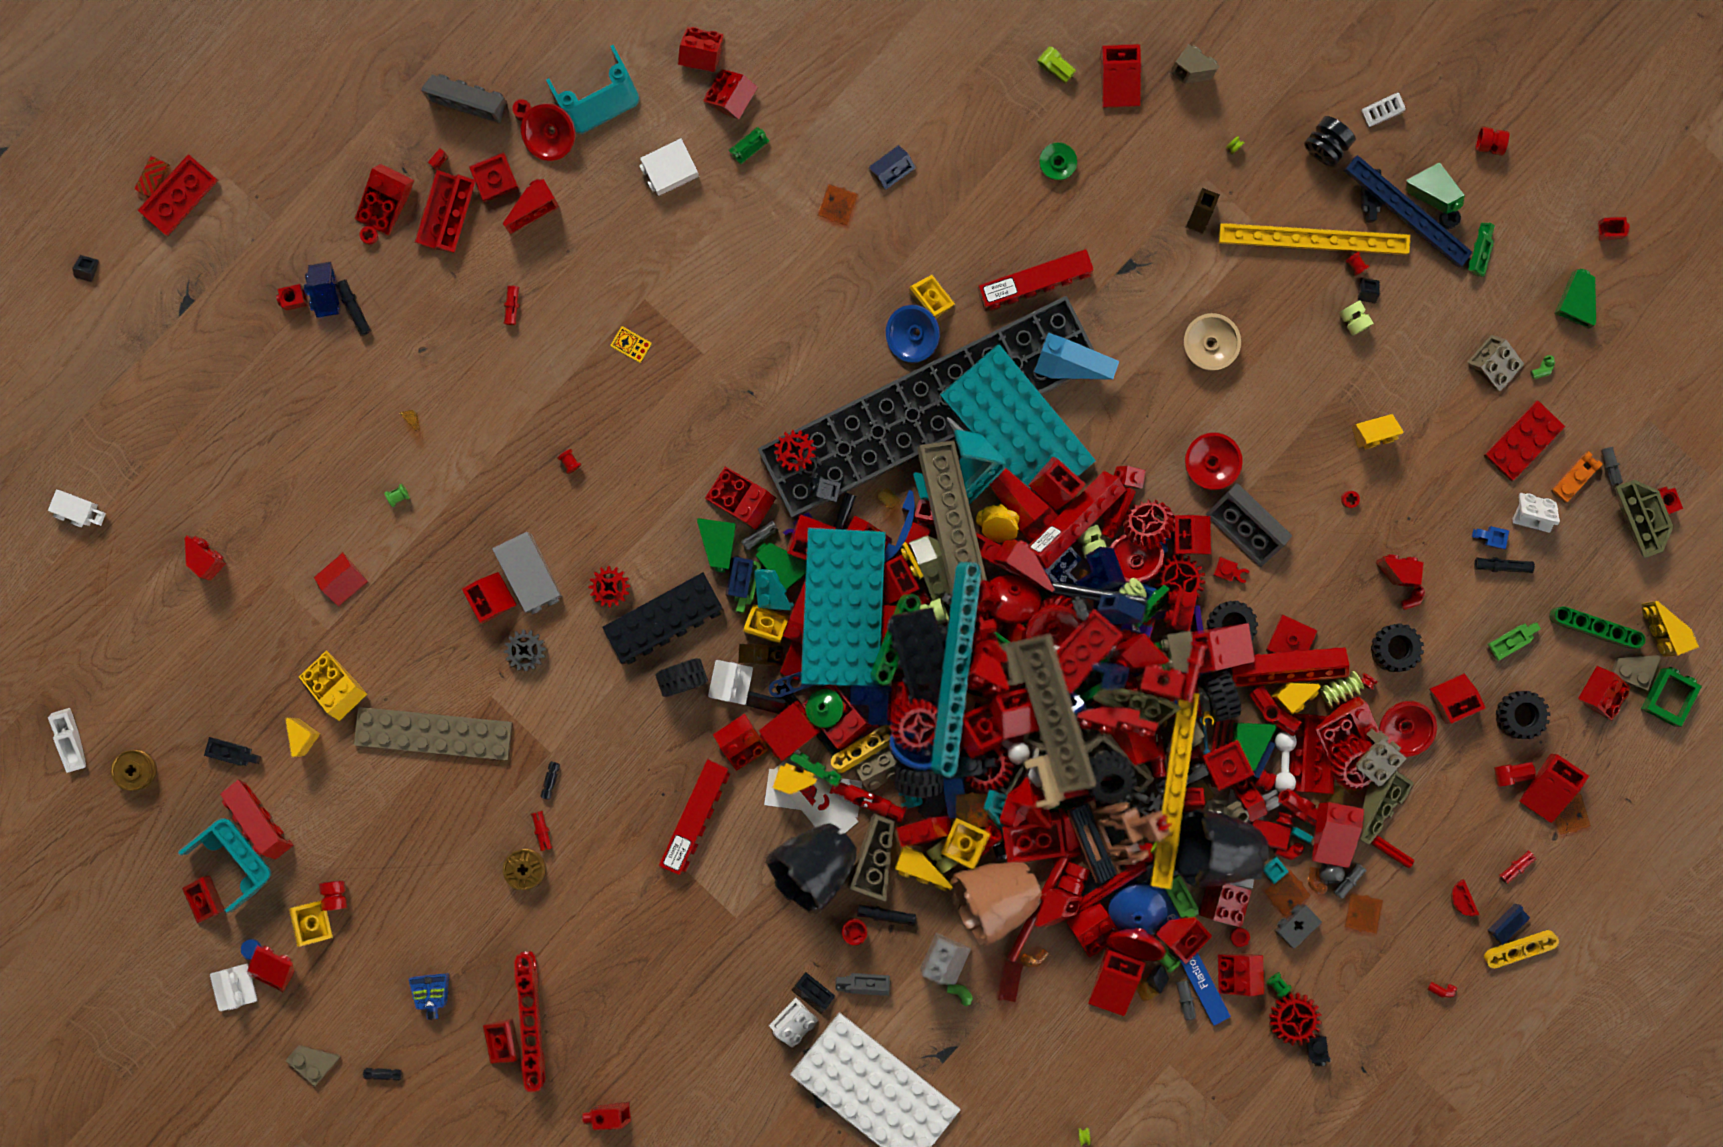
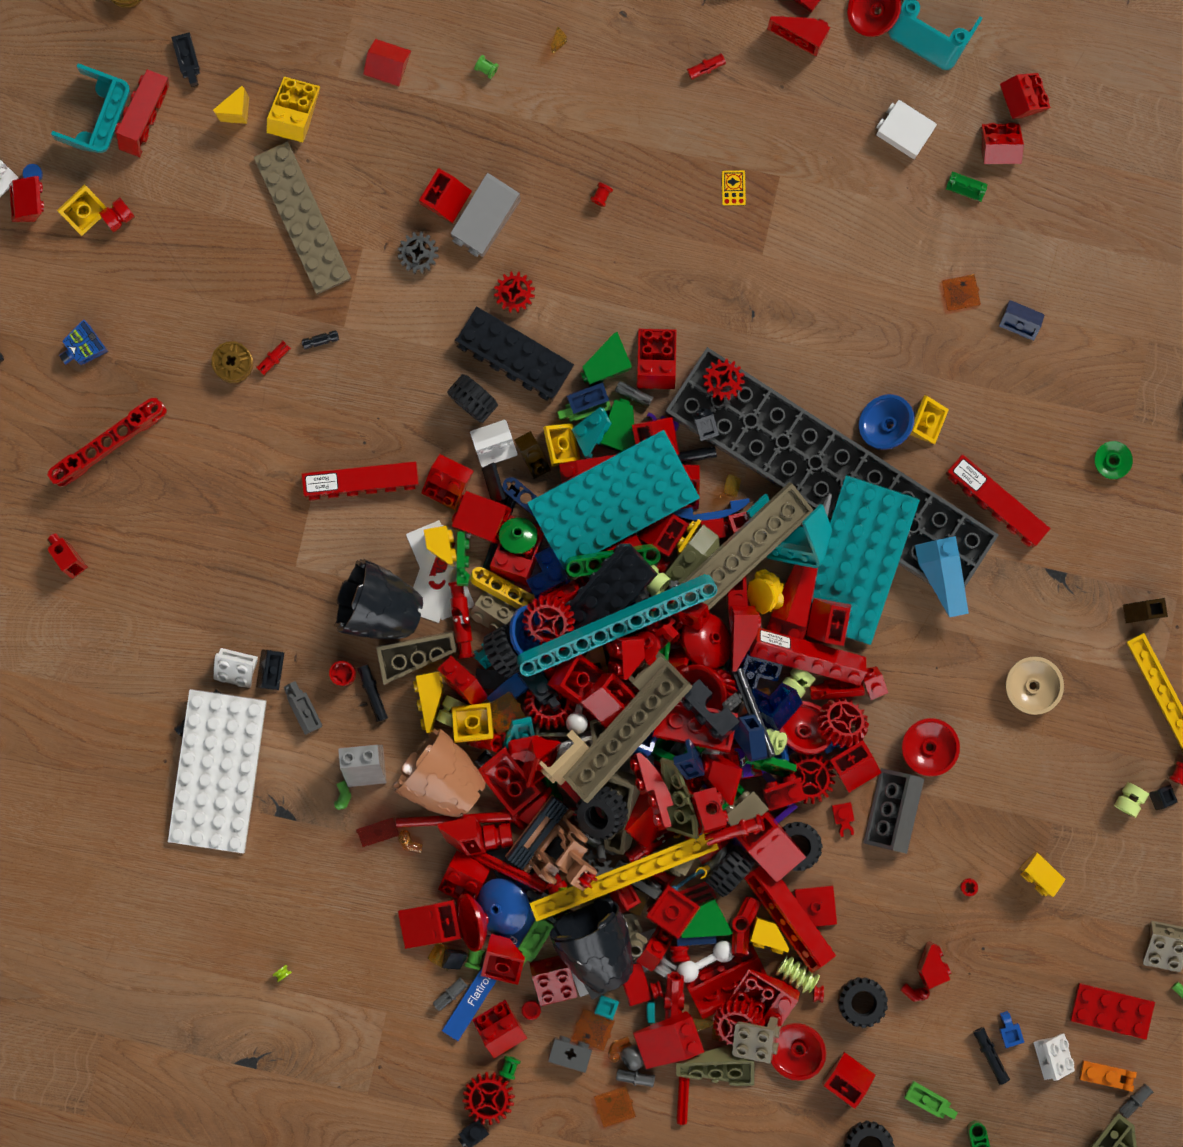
camera: 65 degrees right, 0 degrees up
red slope [182,876,225,924] -> none
red slope [483,1018,520,1064] -> none
red slope [780,640,802,680] -> none
red arm [1274,843,1304,860] -> none
none -> black arch [681,679,740,742]

